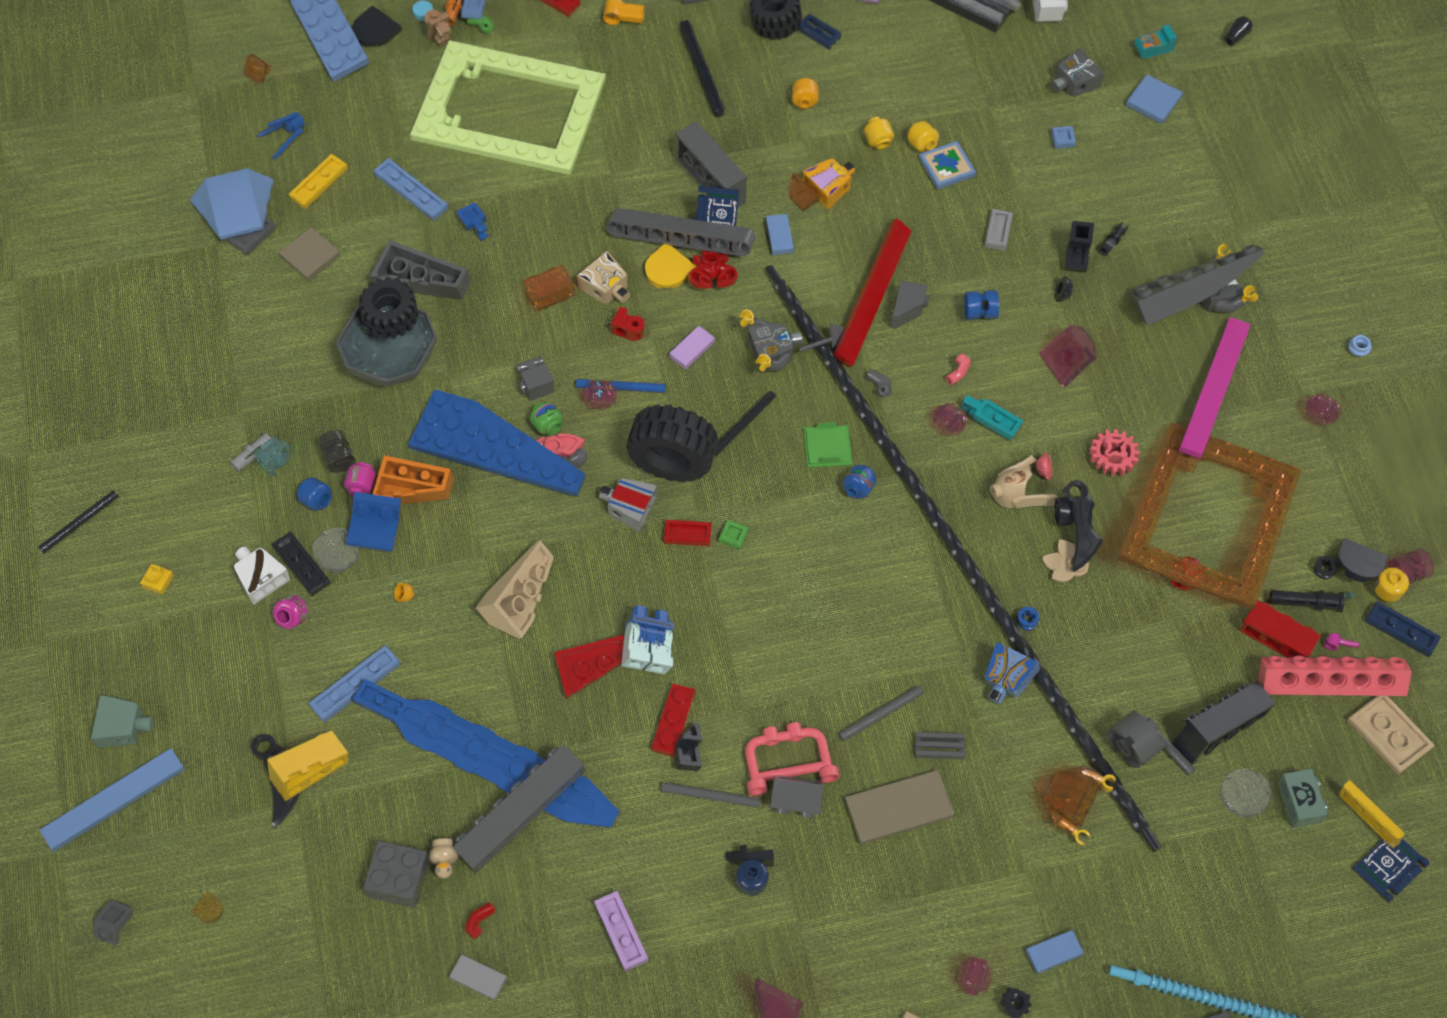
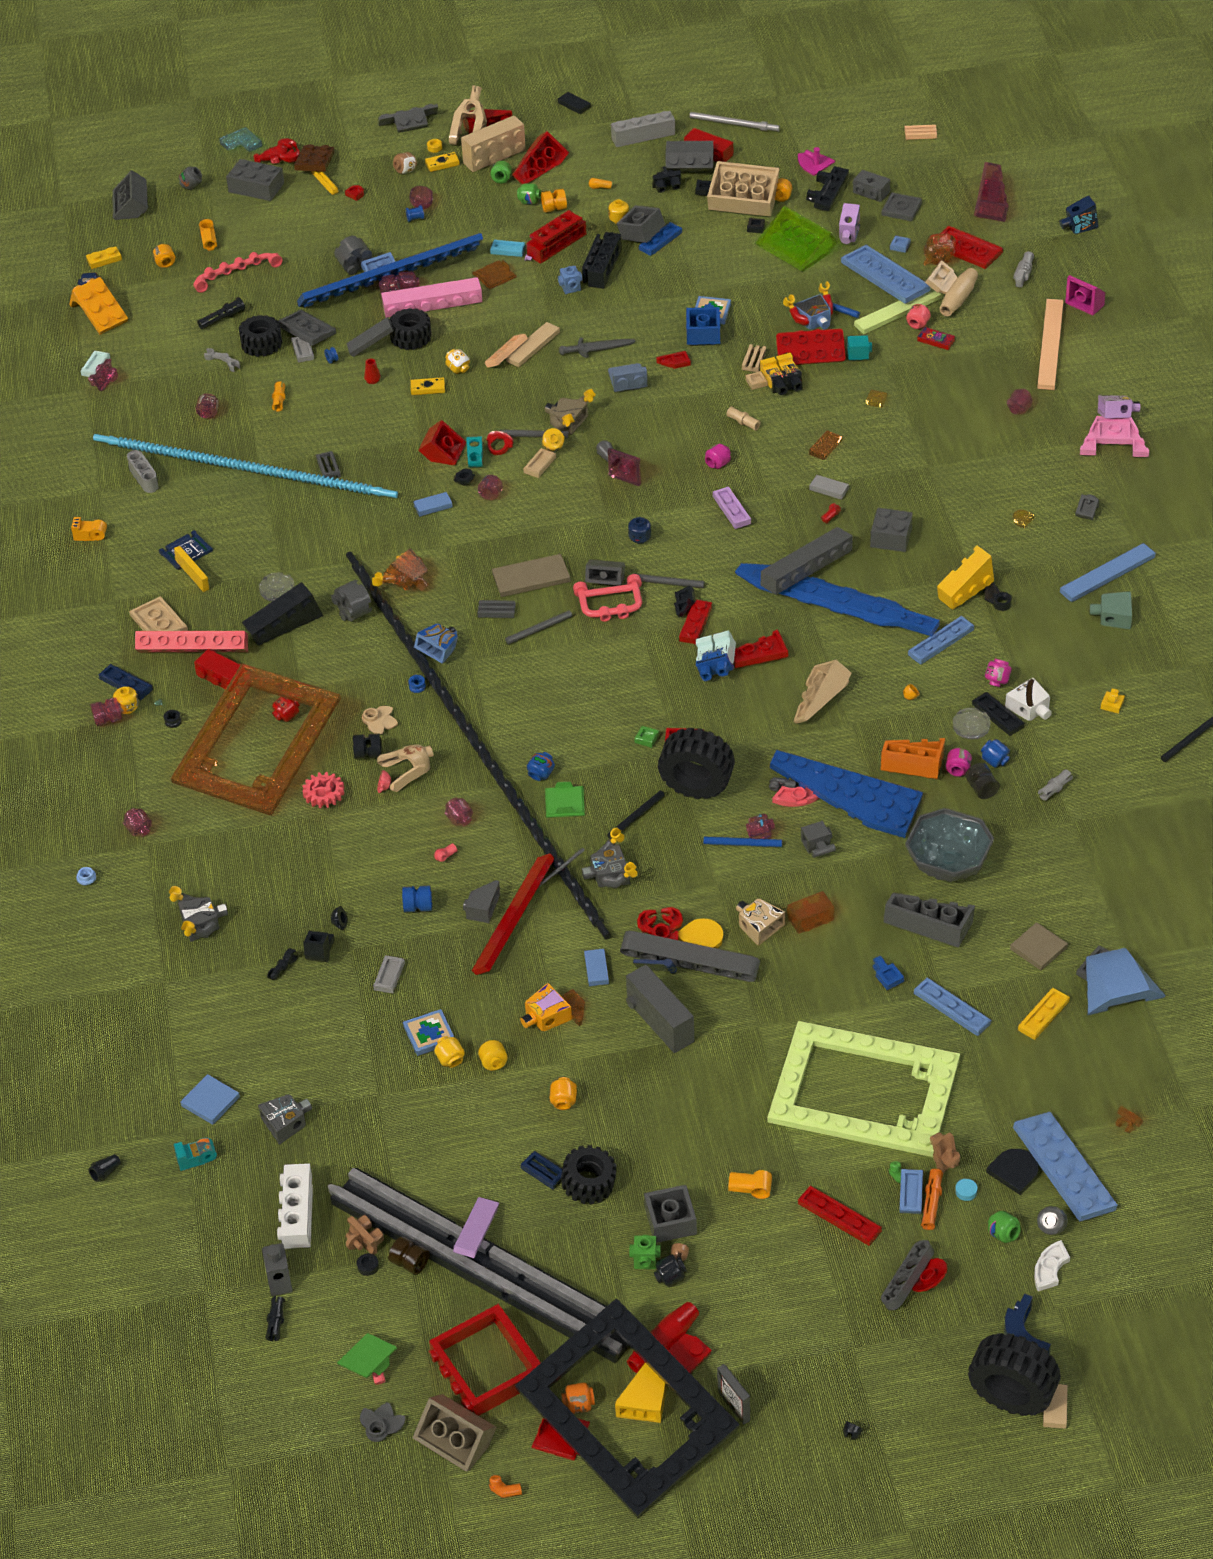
camera: 175 degrees left, 15 degrees down
clear light blue brick [253,436,291,477] -> none
blue plant [257,112,305,159] -> none
blue bracket [346,492,401,552] -> none
black tyre [359,277,418,339] -> none
tan animal [428,838,459,879] -> none
bright green head [530,402,564,436] -> none
torso [599,478,657,532] -> none
red leg [611,306,645,341] -> none
lavender tile [669,326,715,370] -> none
black axle [680,20,725,117] -> none
black slope [725,844,774,867] -> none
dark grey arm [867,369,892,397] -> none
teal hinge [961,395,1024,441] -> none
clear pink slope [1040,324,1097,387] -> none
medium blue tile [1051,126,1076,149] -> none
black piece [1062,480,1103,572] -> none
dark grey wedge [1130,245,1264,325] -> none
dark grey bar [1143,715,1196,775] -> none
dark pink tile [1179,317,1251,459] -> none
black pin [1269,589,1345,613] -> none
sand green brick [1278,769,1328,828] -> none
dark pink hand [1324,633,1359,651] -> none
black tile [1336,538,1388,583] -> none

